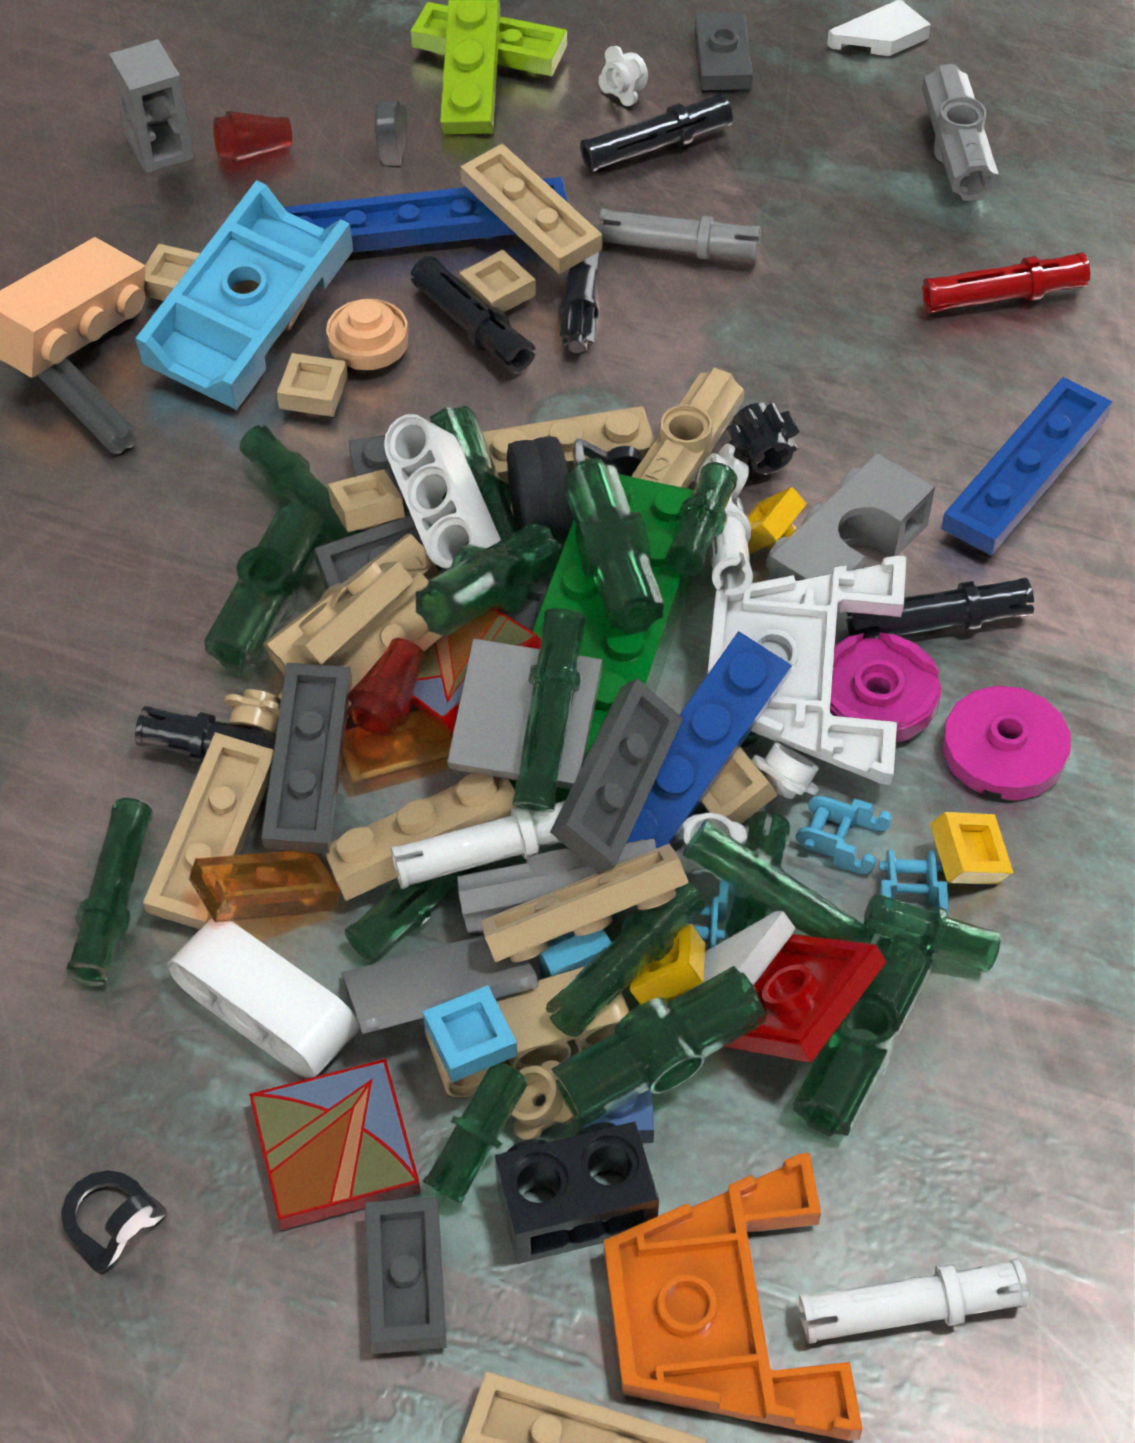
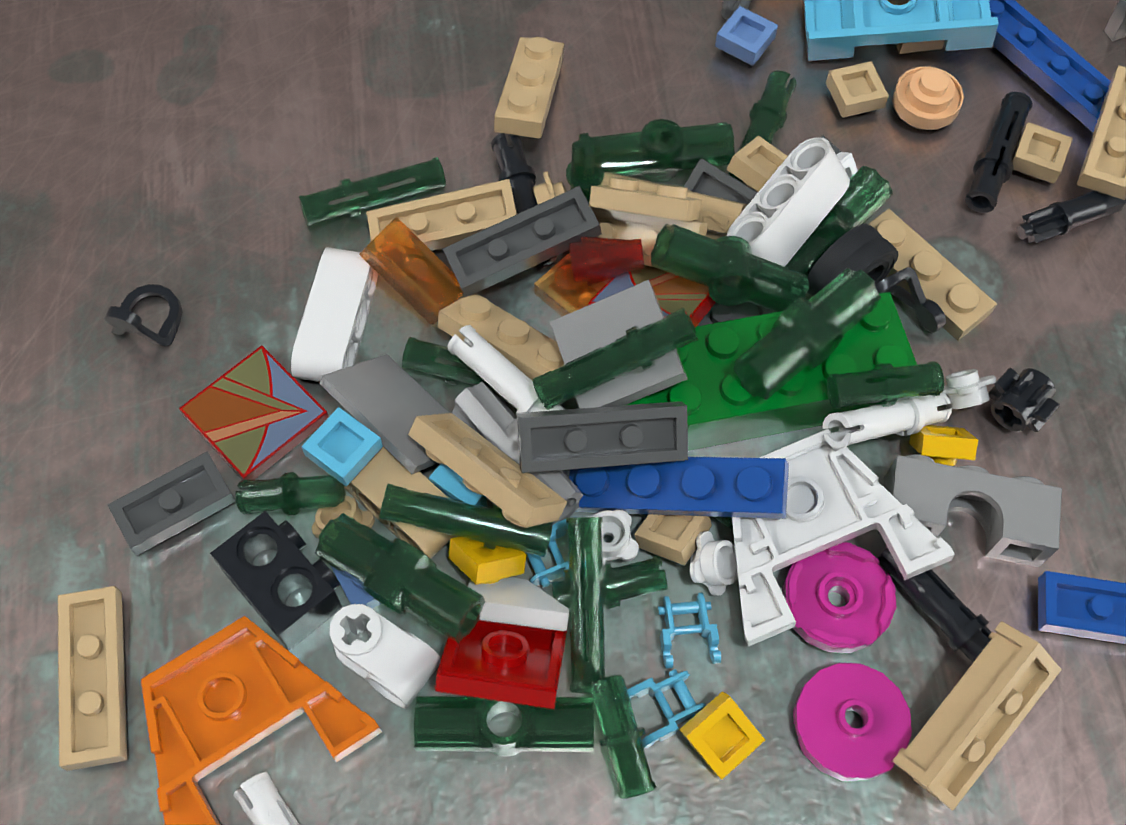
camera: 60 degrees right, 10 degrees up
tan piece [631,367,744,489] -> none
none -> white piece [329,604,441,709]
none -> tan plate [494,37,564,139]
none -> clear green axle [566,133,605,203]
none -> medium blue plate [715,6,778,66]
none -> tan container [893,621,1062,811]

